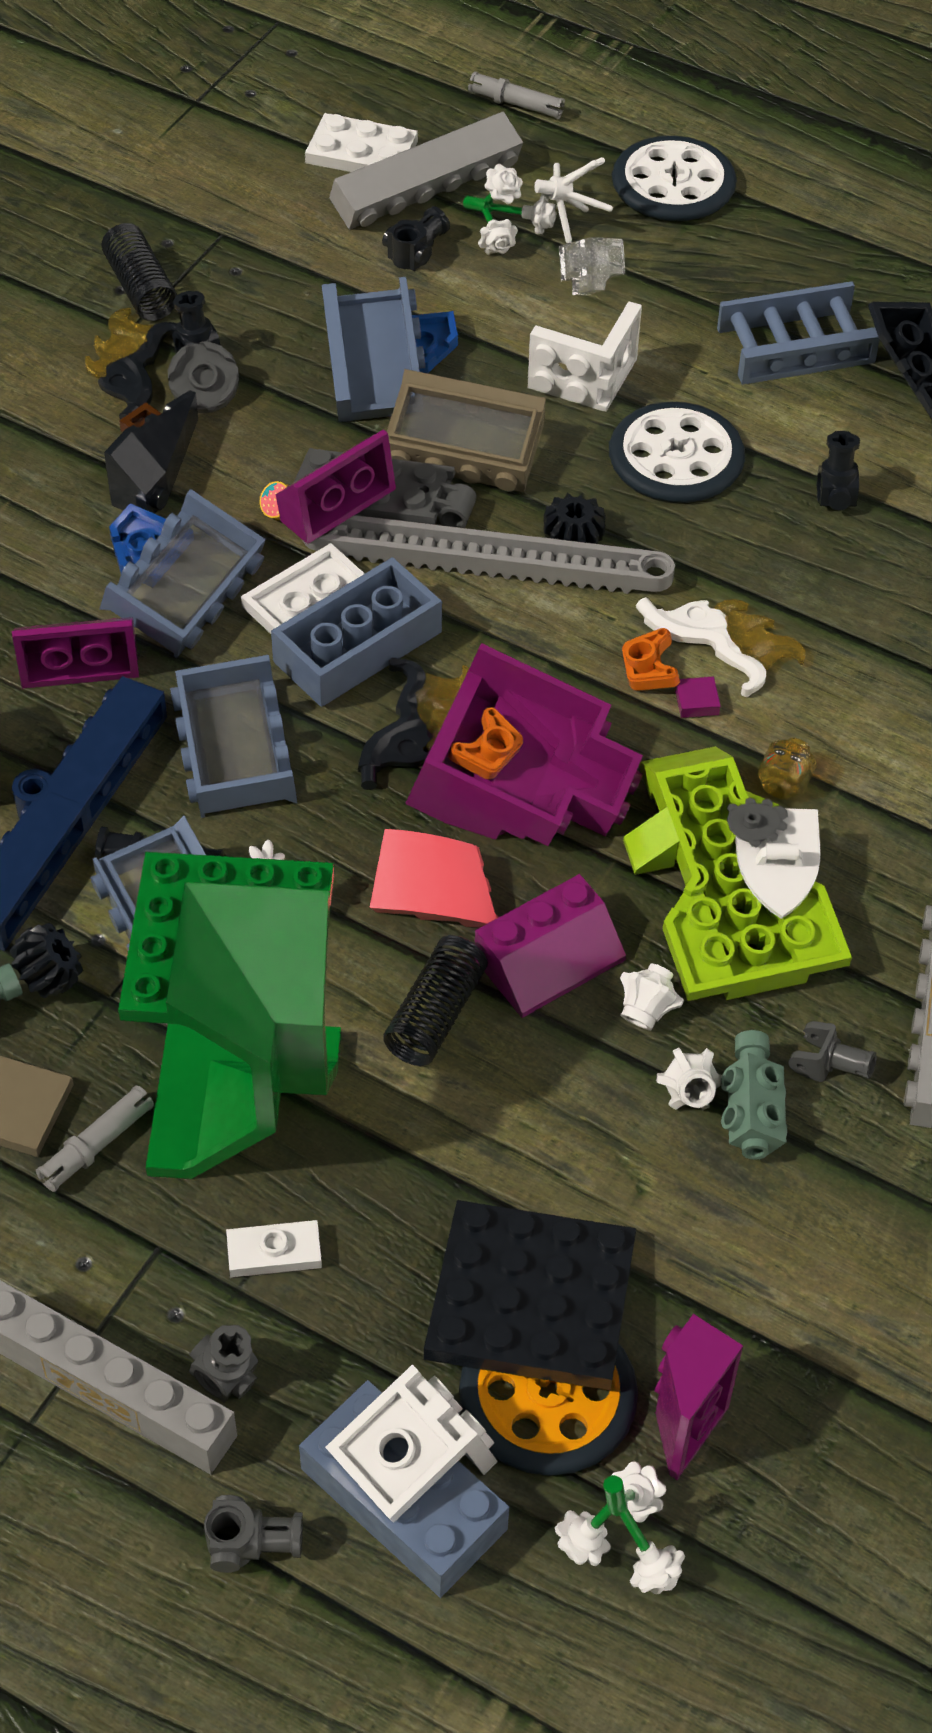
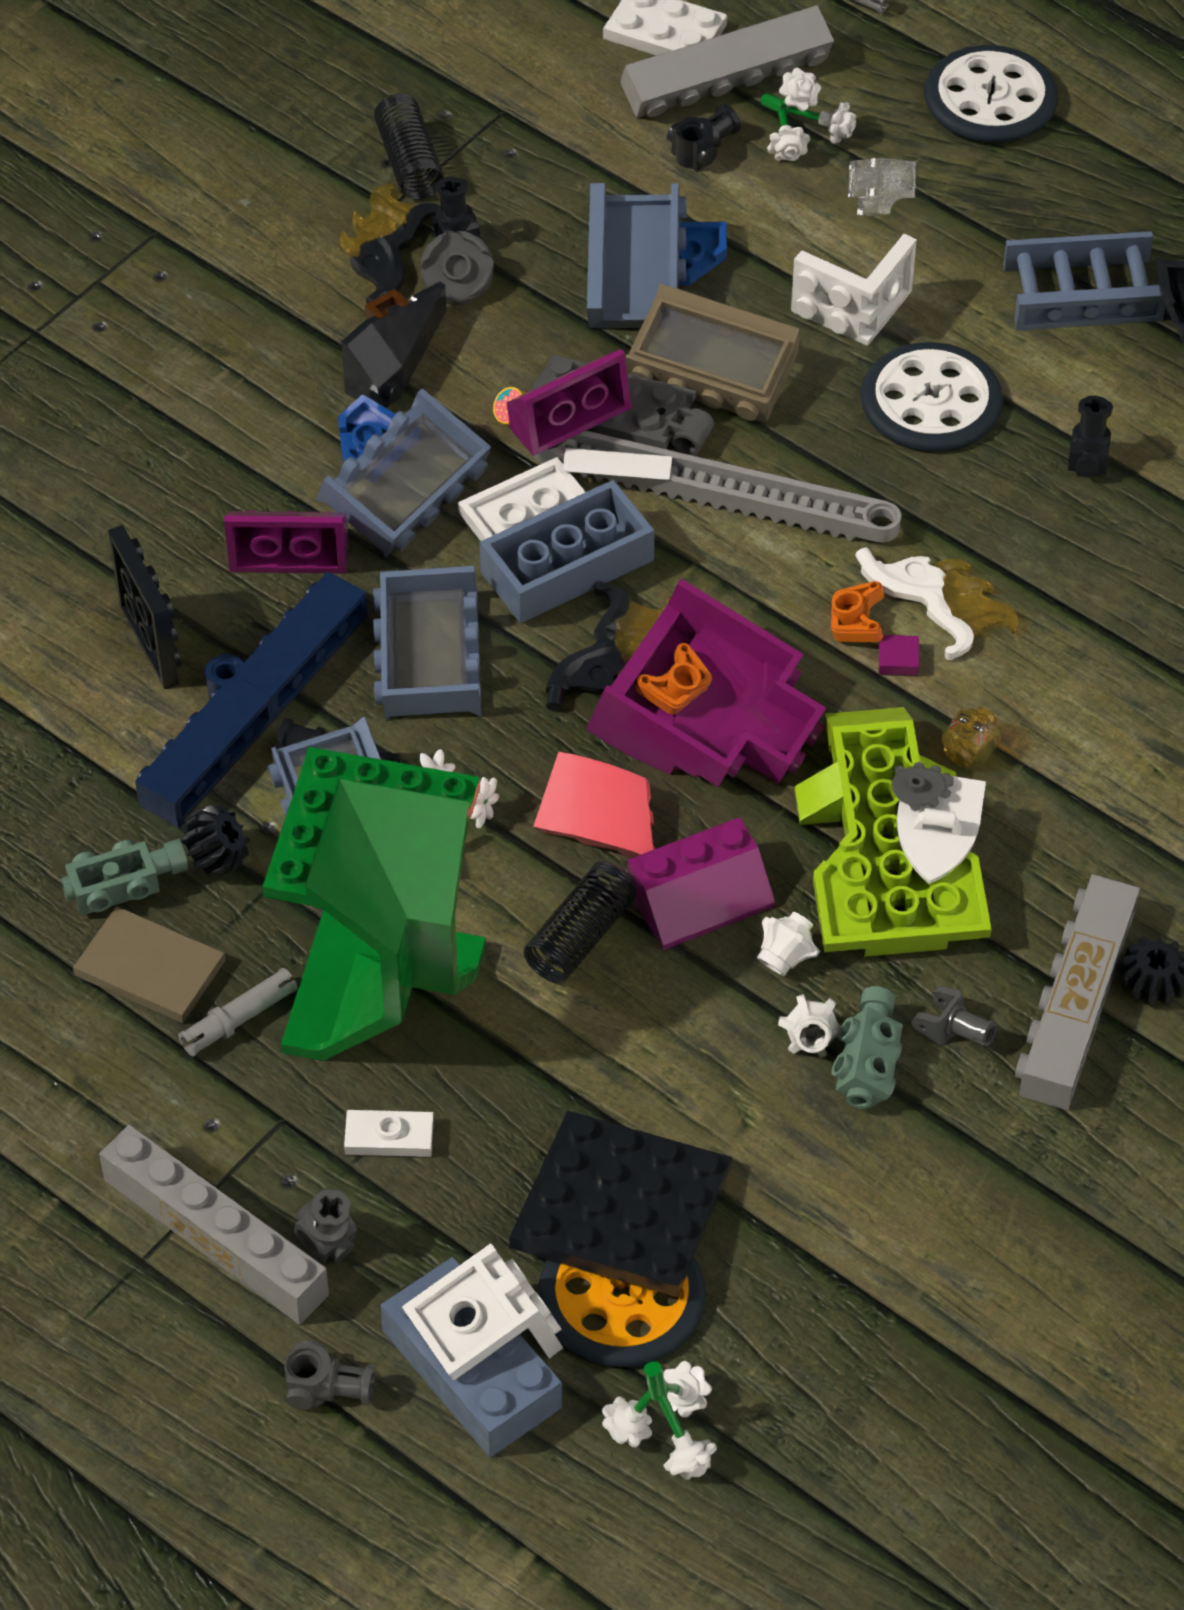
camera: 10 degrees right, 0 degrees up
white plant [534,157,613,244] -> none
black gear [543,492,606,544] -> none
magenta slope [654,1314,743,1480] -> none
none -> white sticker [562,448,672,480]

